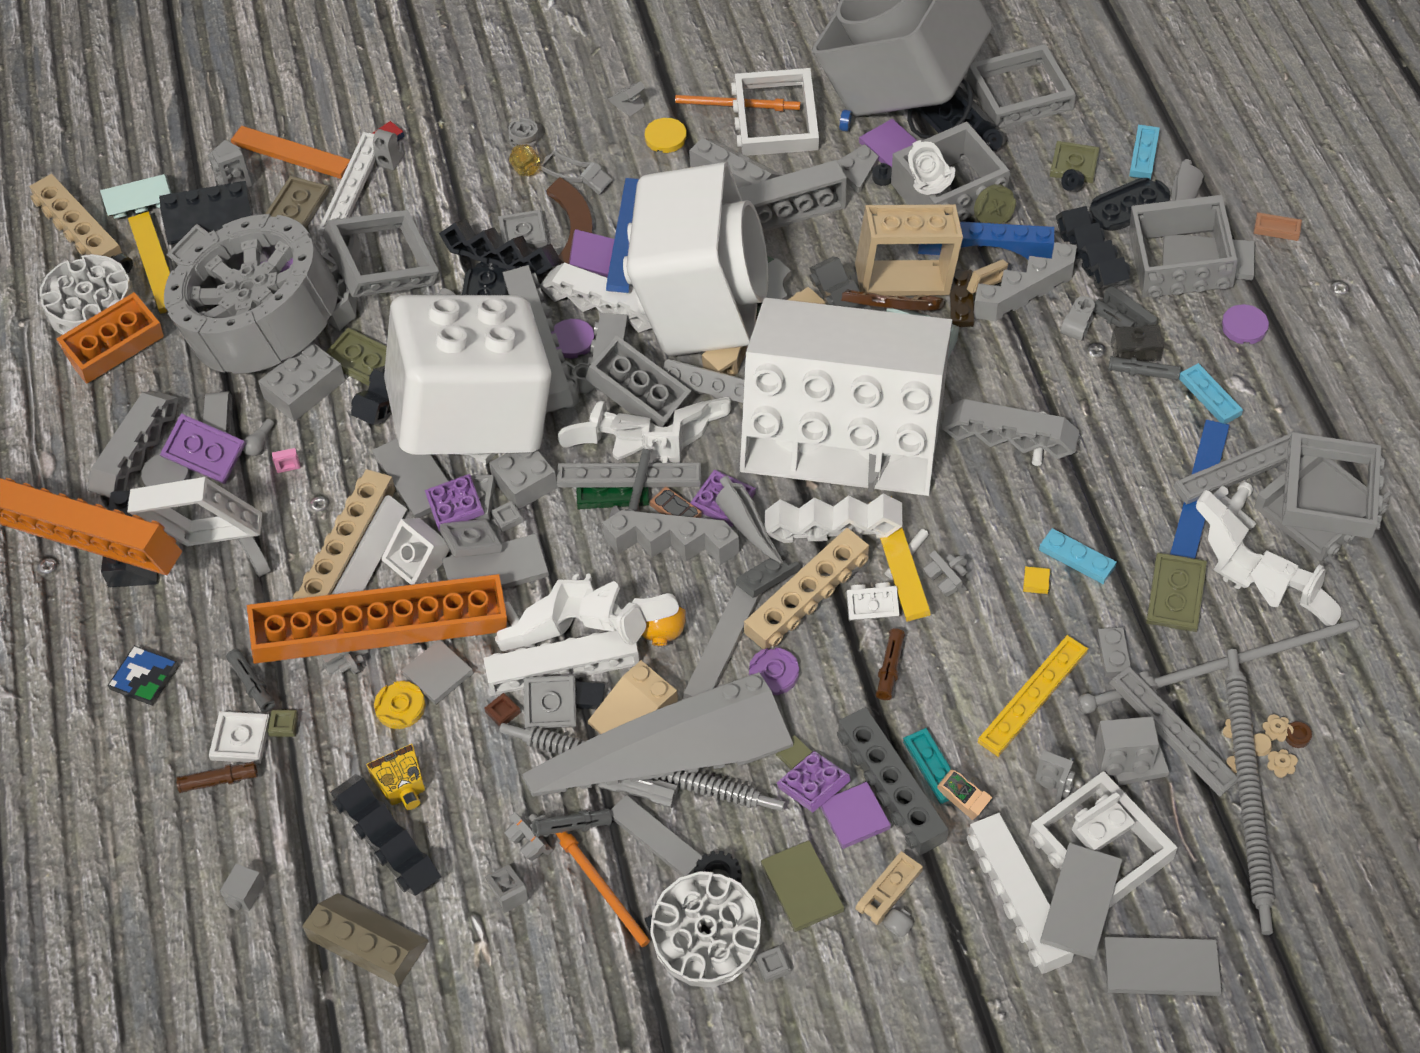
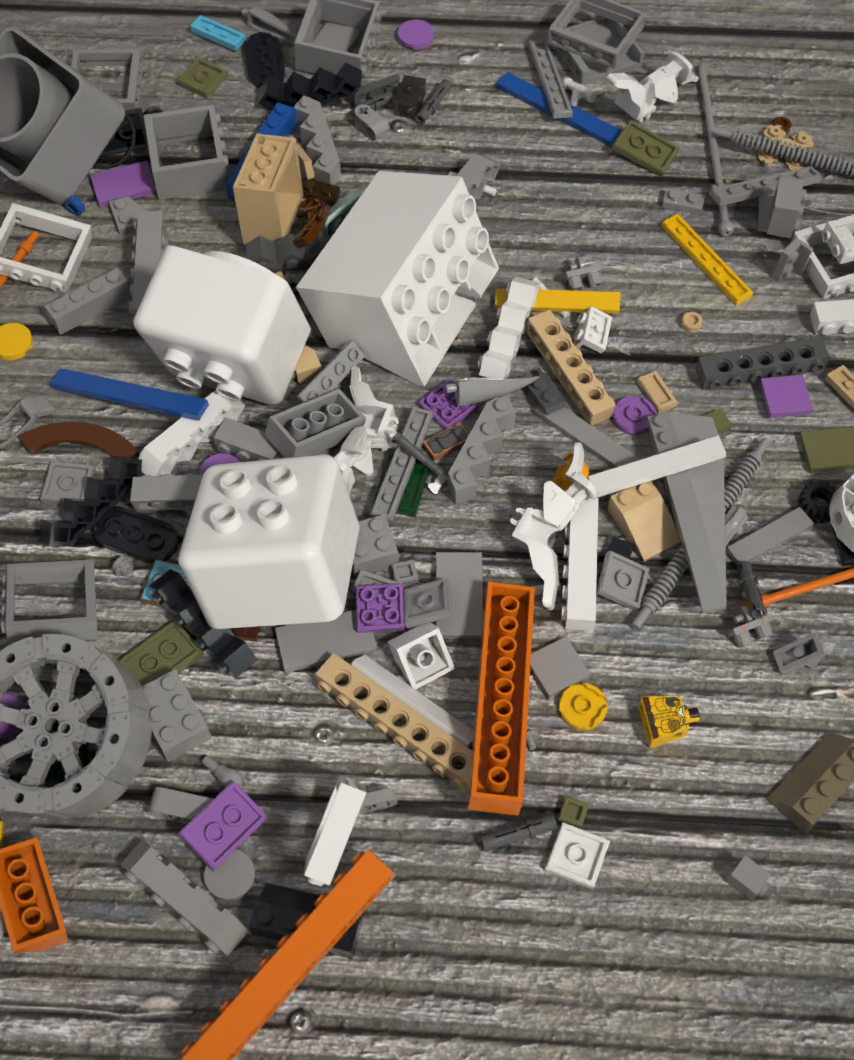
camera: 75 degrees left, 5 degrees up
tile [107,645,179,706] -> none
reddish brown pin [176,761,258,793] -> none
bright pink tile [272,448,301,473] -> none
black brick [330,774,441,896] -> none
copper tile [484,693,521,727] -> none
medium lavender tile [569,229,614,278] -> none
medium lavender tile [776,751,851,813] -> none
black tile [872,163,892,186] -> none
reddish brown pin [876,628,905,700] -> none
teal tile [903,728,952,805] -> none
white helmet [908,140,955,195] -> none
light nougat leg [937,770,992,820] -> none
olive tile [974,184,1016,224] -> none
yellow tile [1023,566,1050,594] -> none
medium azure plate [1039,528,1117,584] -> none
black tile [1061,169,1084,192] -> none
medium azure plate [1179,363,1243,424] -> none
none -> white tile [588,435,726,497]
none -> tan tile [637,370,677,414]
none -> tan tile [681,312,703,333]

